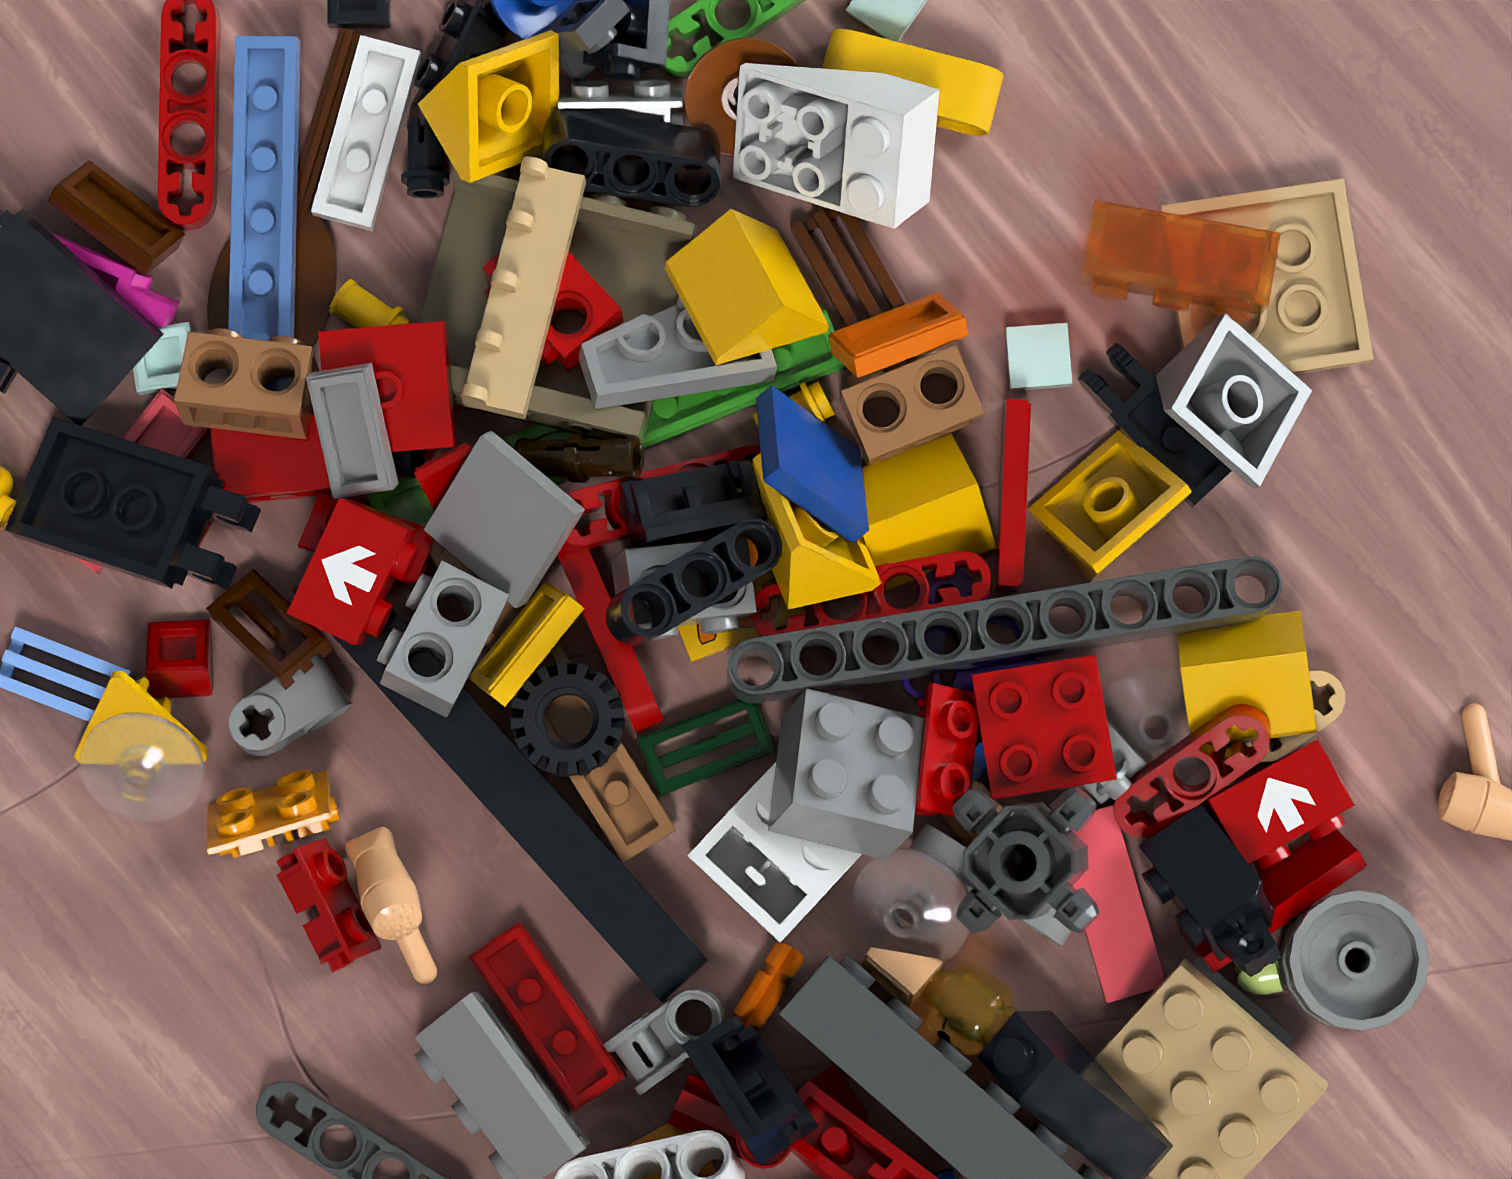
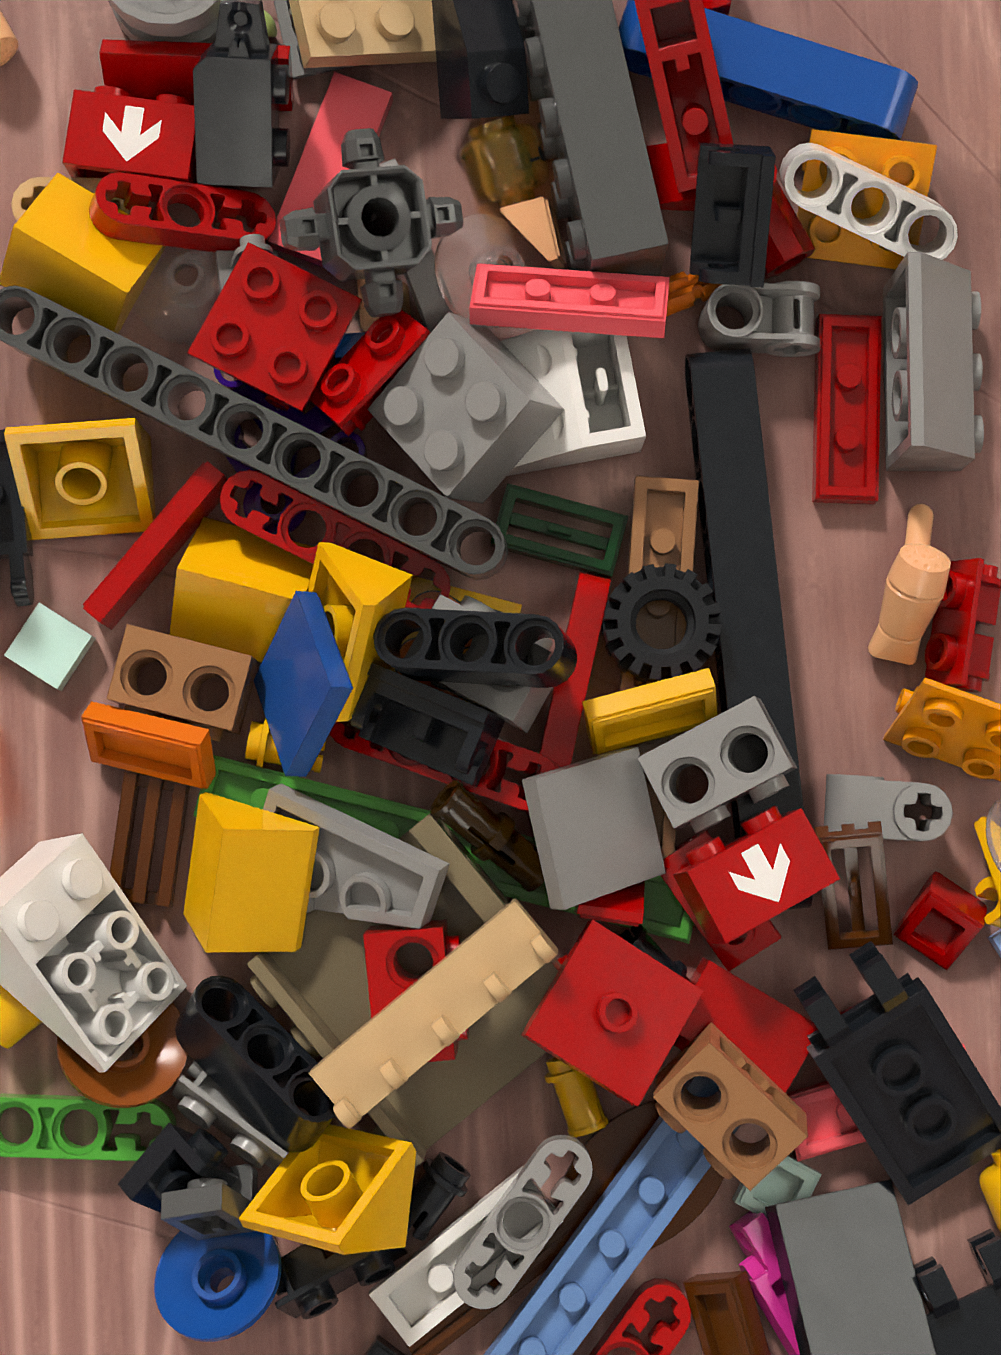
camera: 145 degrees left, 0 degrees up
light grey tile [306,362,399,499] -> none
none -> light grey beam [453,1135,593,1309]
none -> coral tile [469,263,670,338]

